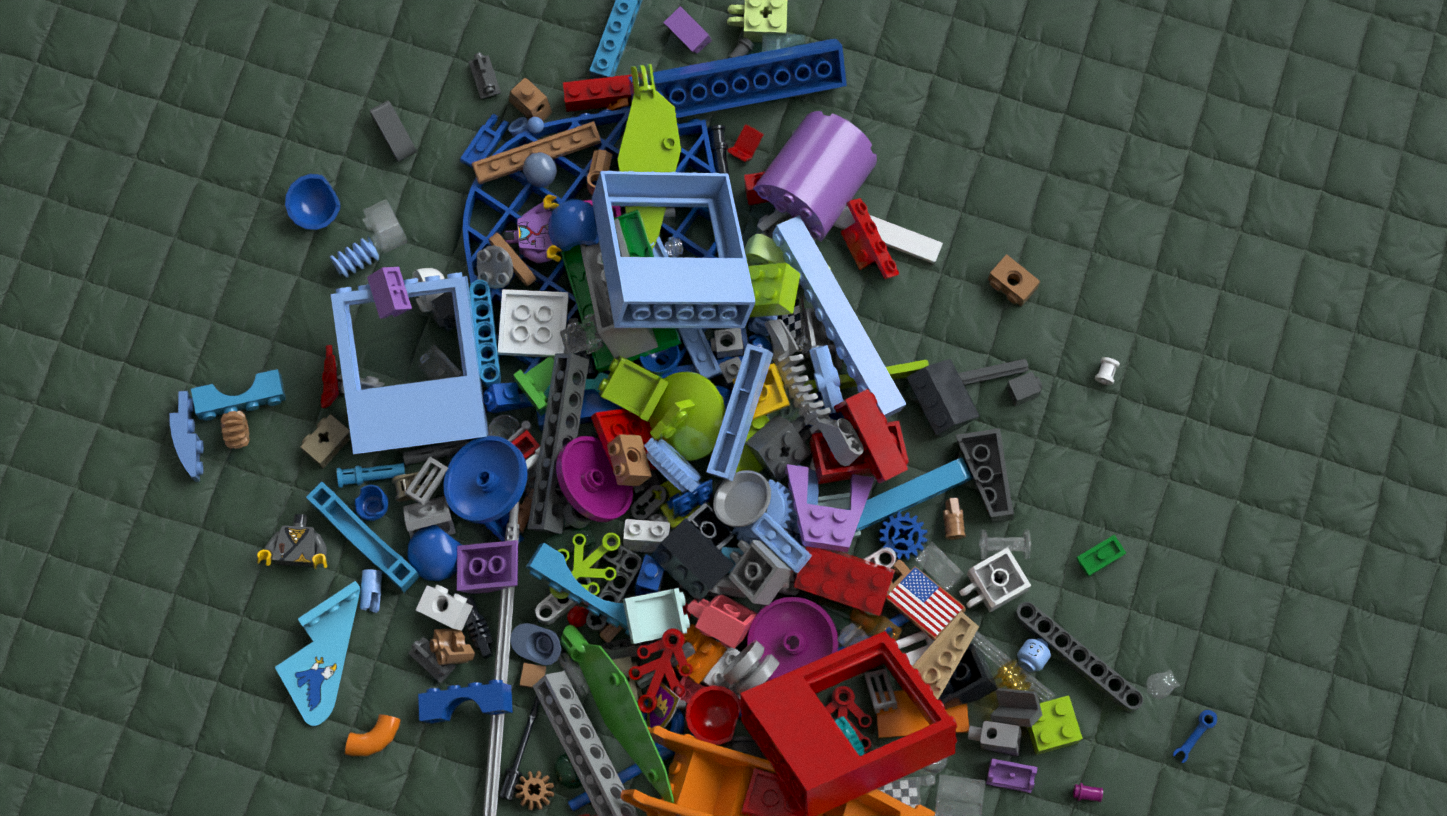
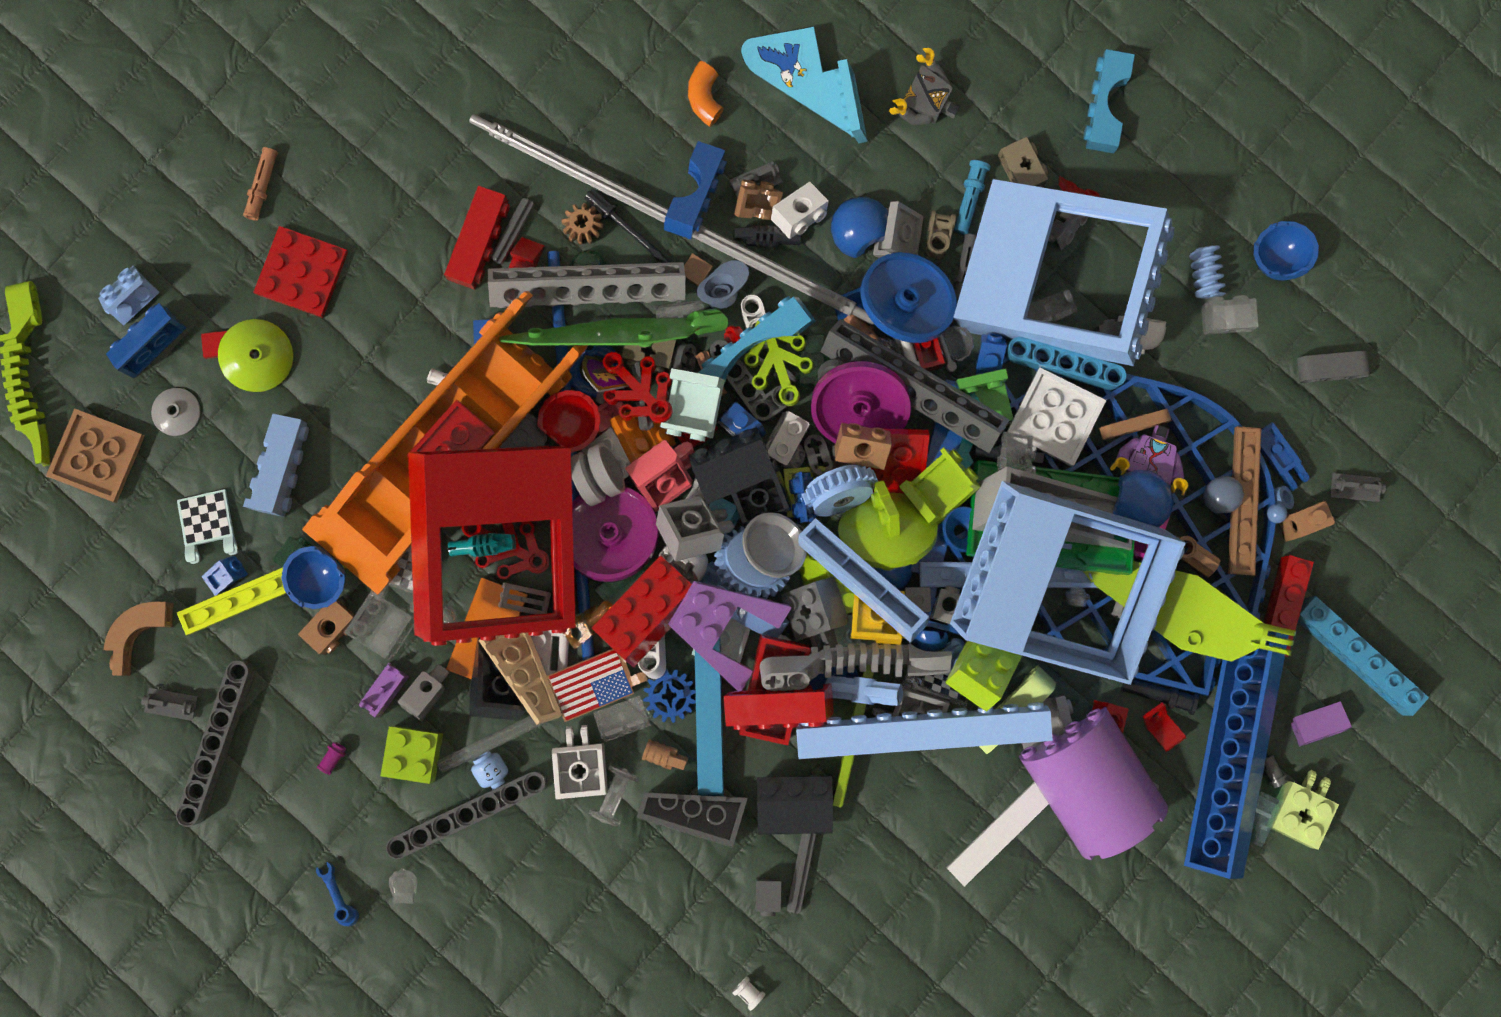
camera: 115 degrees right, 10 degrees up
medium blue slope [169,391,204,482] -> none
medium nougat gear [221,411,250,449] -> none
dark azure arch [306,482,420,593] -> none
blue hair [355,485,388,521] -> none
light blue hinge [360,569,382,613] -> none
medium lavender hinge [367,267,412,319] -> none
light grey tile [405,457,448,506] -> none
medium lavender slope [457,540,518,594] -> none
light grey dish [477,245,513,289] -> none
orange tile [607,97,629,111] -> none
light blue tile [750,513,812,573] -> none
clear bracket [837,623,870,647] -> none
red bracket [841,198,899,279] -> none
medium nougat brick [988,254,1040,307] -> none
dark grey panel [990,688,1042,727] -> none
clear yellow piece [994,659,1040,699] -> none
green plate [1076,534,1126,577] -> none

